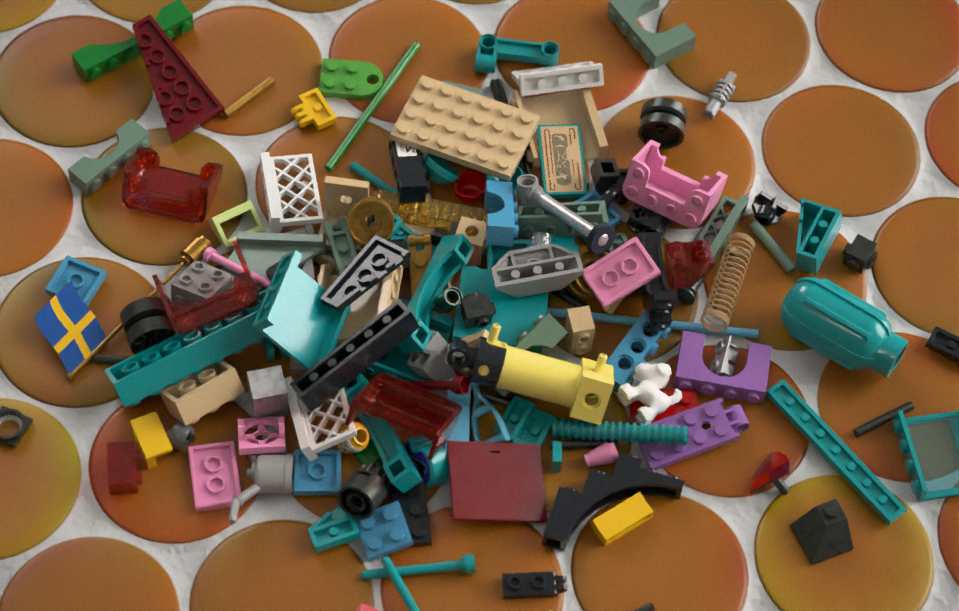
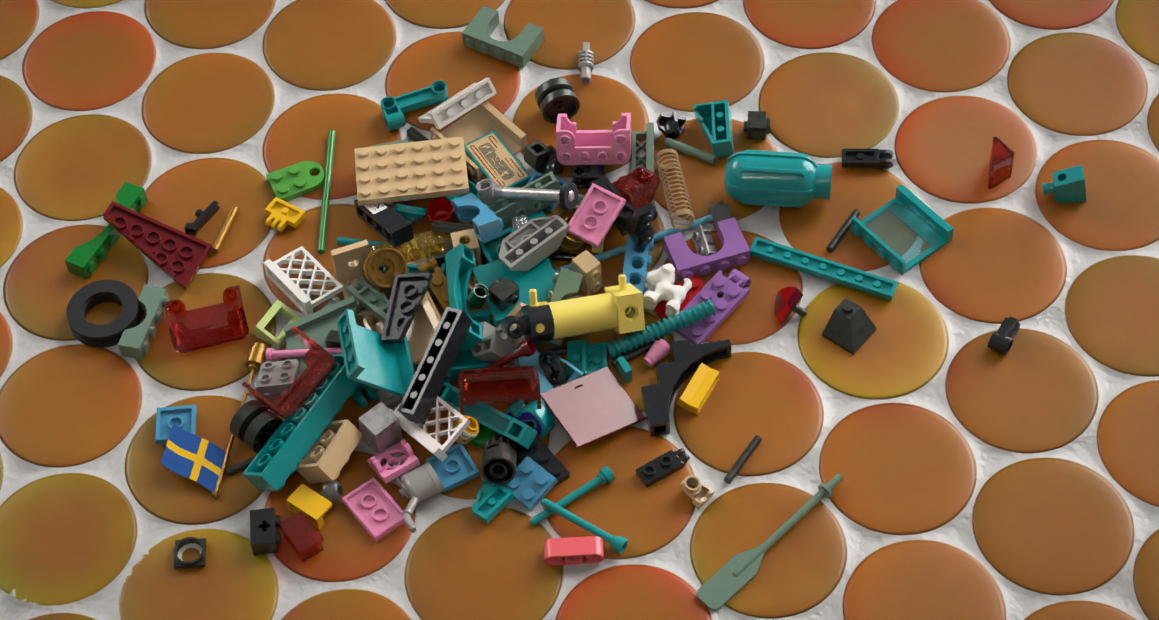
camera: 20 degrees left, 5 degrees down
none -> black tyre [66,280,142,348]
none -> black piece [184,200,220,235]
none -> black brick [250,508,281,555]
none -> pearl dark grey axle [431,220,474,233]
none -> black beam [539,350,567,385]
none -> dark grey bracket [708,201,732,229]

